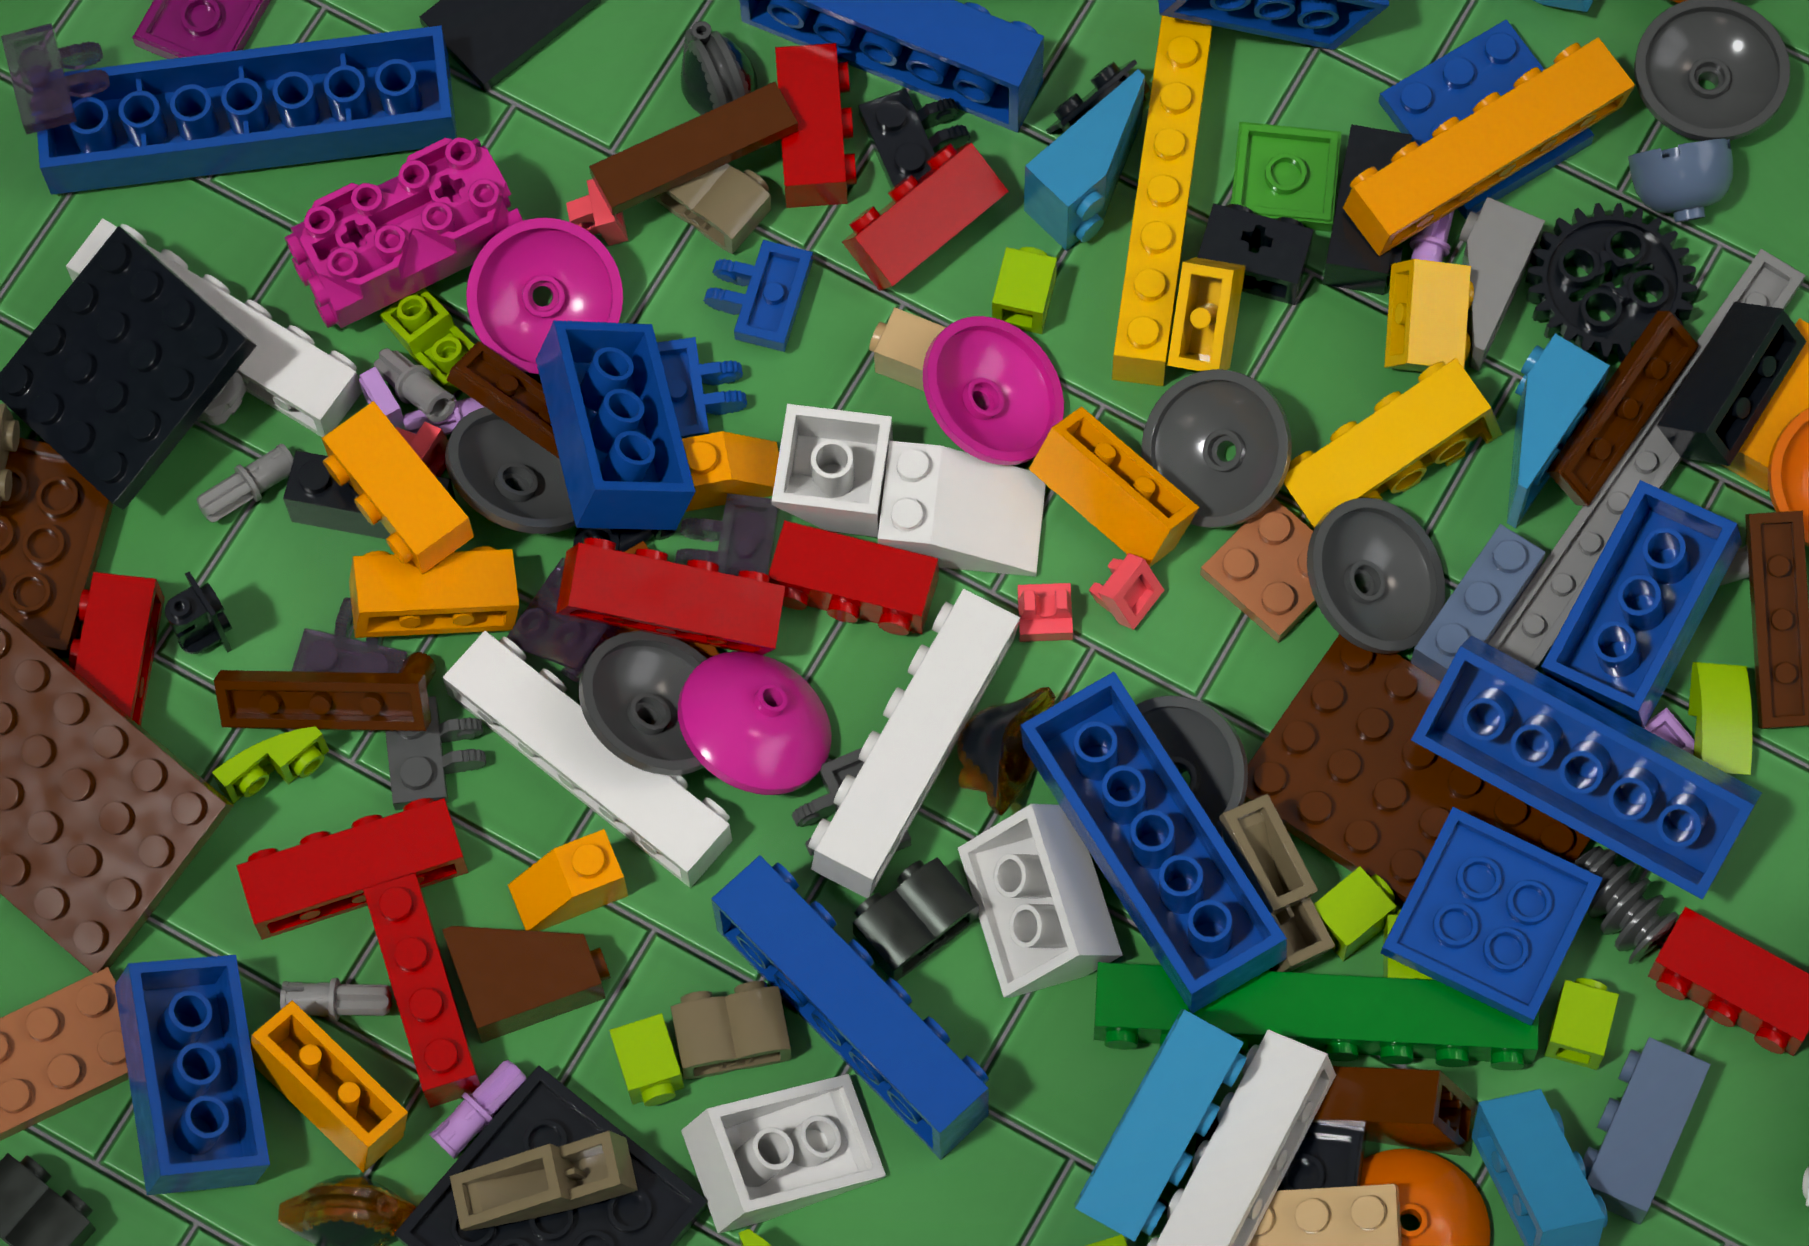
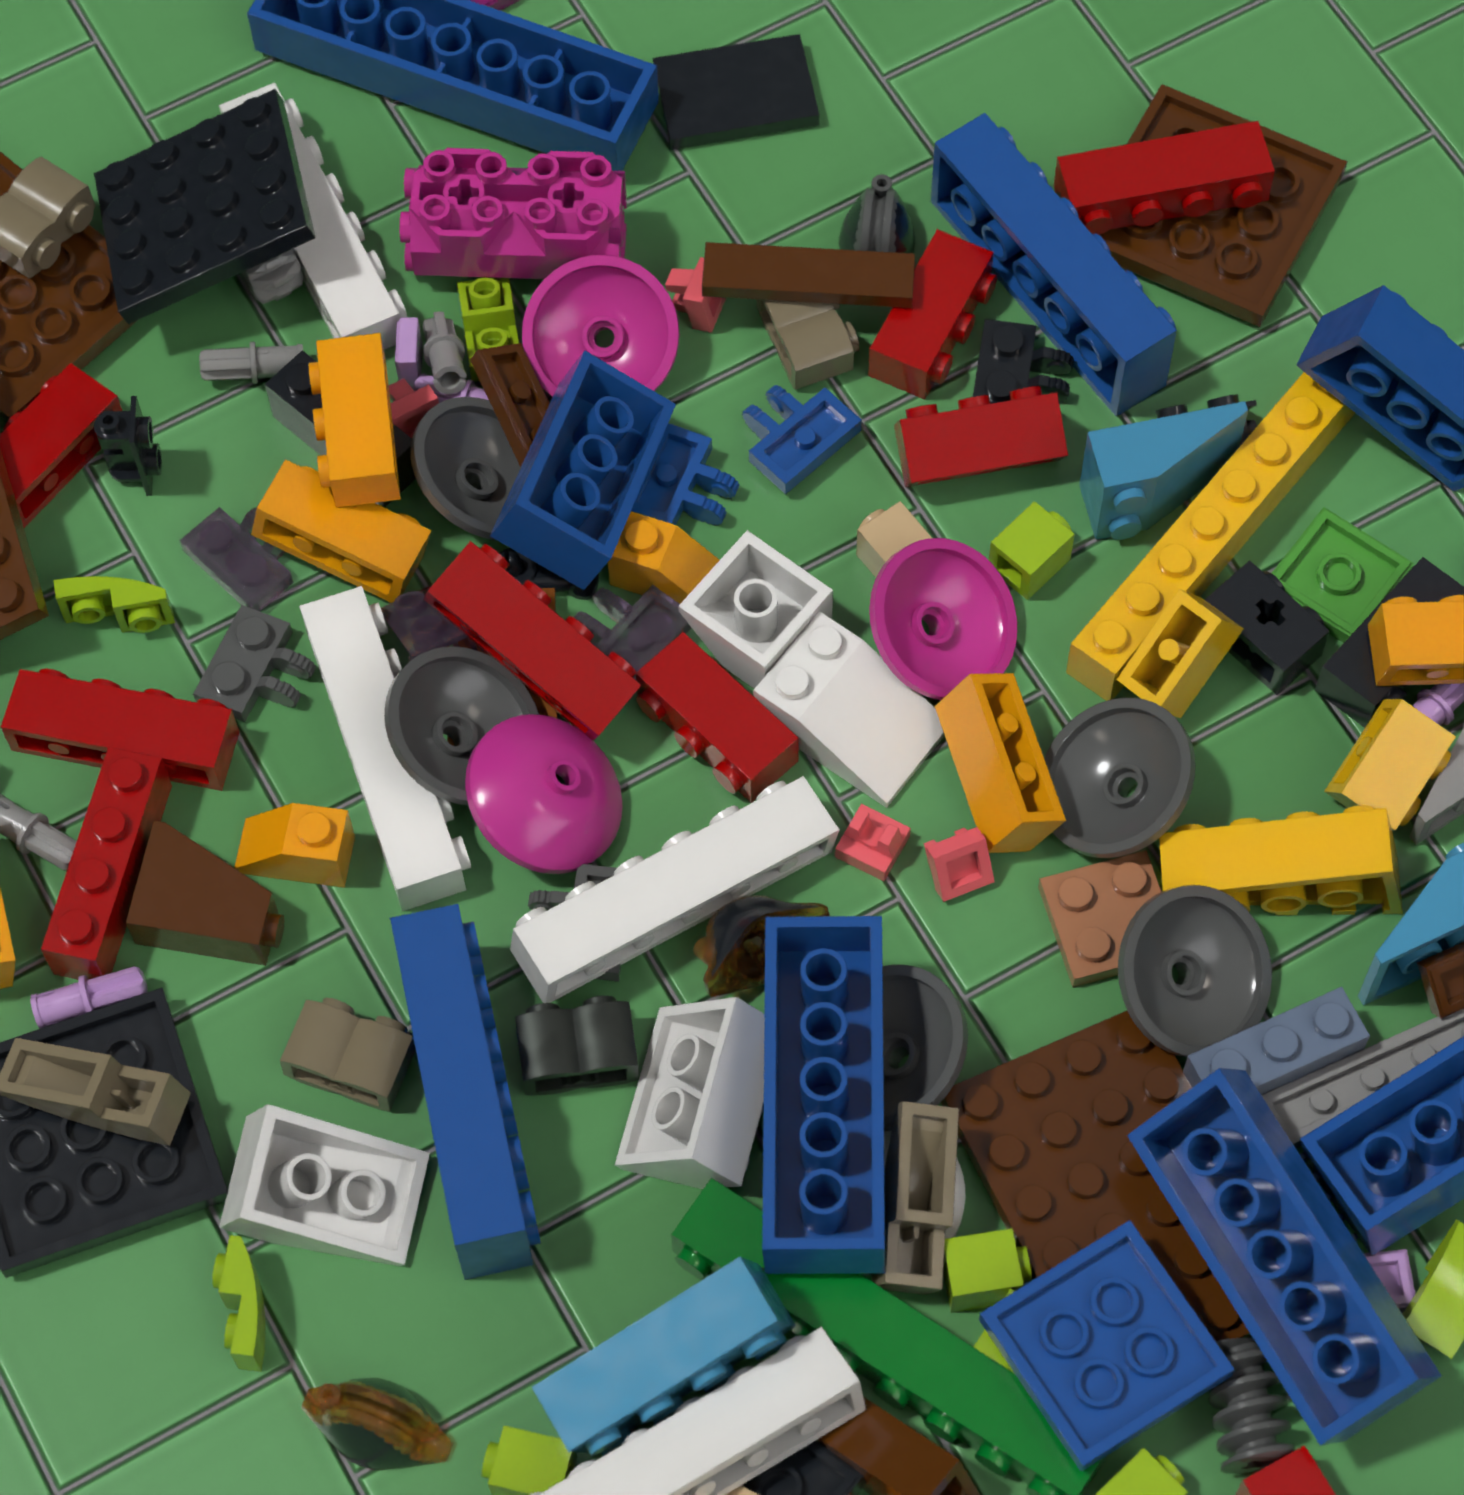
camera: 30 degrees right, 5 degrees down
reddish brown piece [214,652,436,731] -> none
lime brick [609,1013,685,1106] -> none

